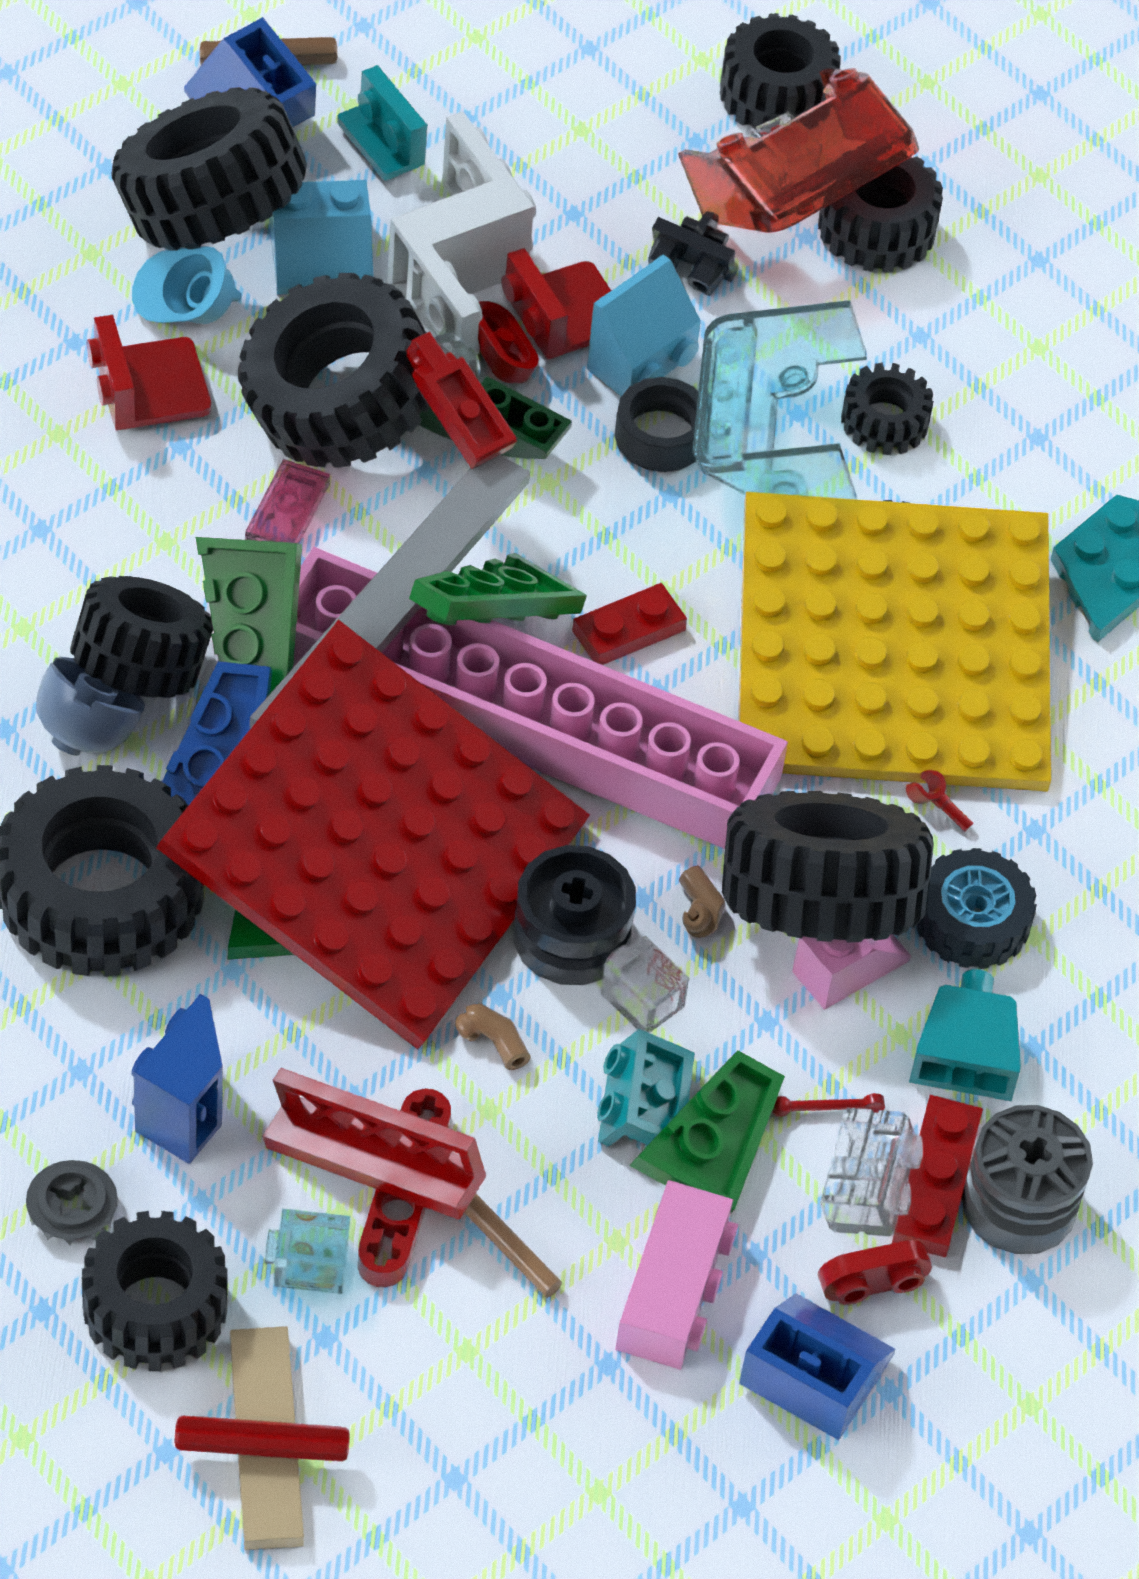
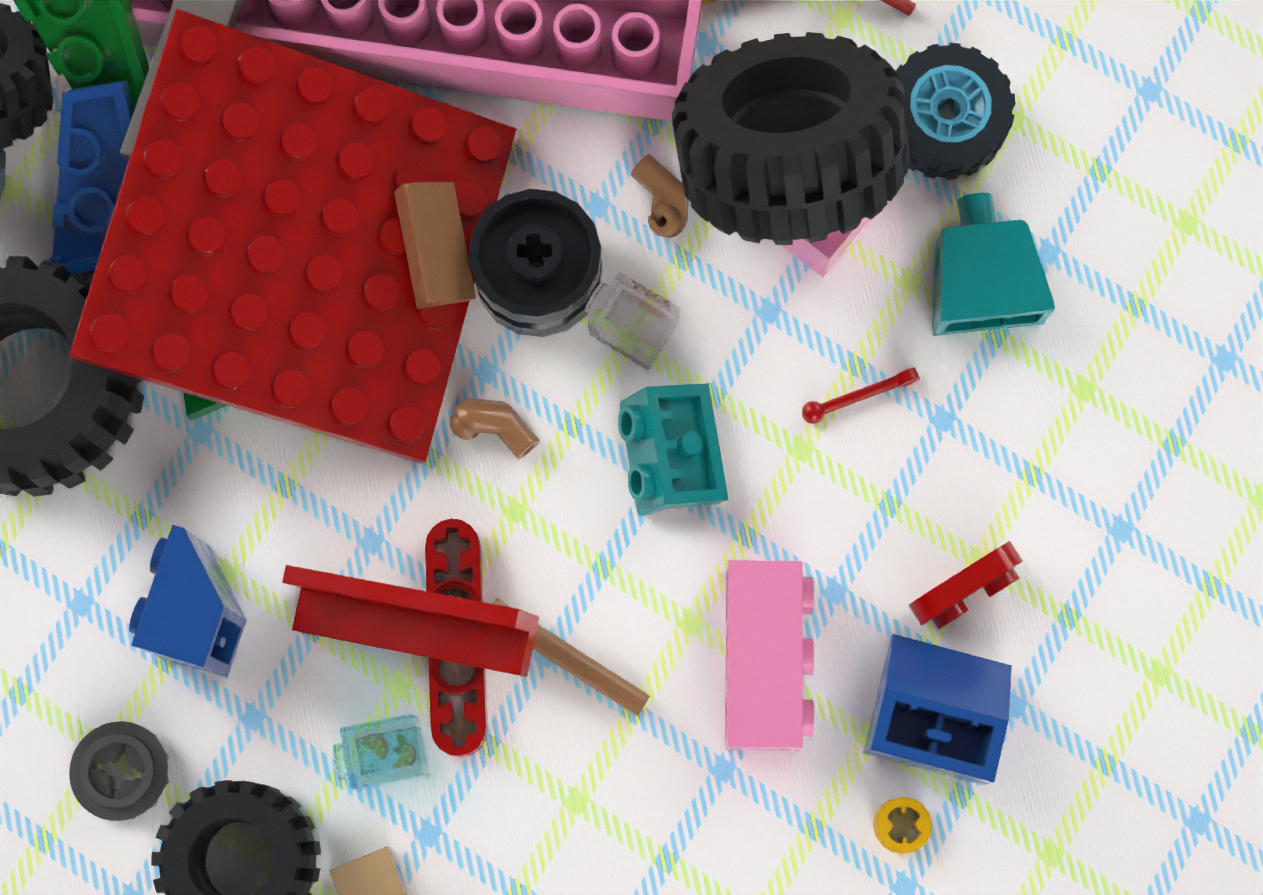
camera: 10 degrees left, 25 degrees up
green wing [629,1050,785,1214] -> none
clear brick [820,1108,923,1237] -> none
red plate [892,1094,983,1258] -> none
dark grey wheel [962,1105,1094,1254] -> none
none -> medium nougat slope [394,182,476,309]
none -> yellow bush [873,797,932,854]

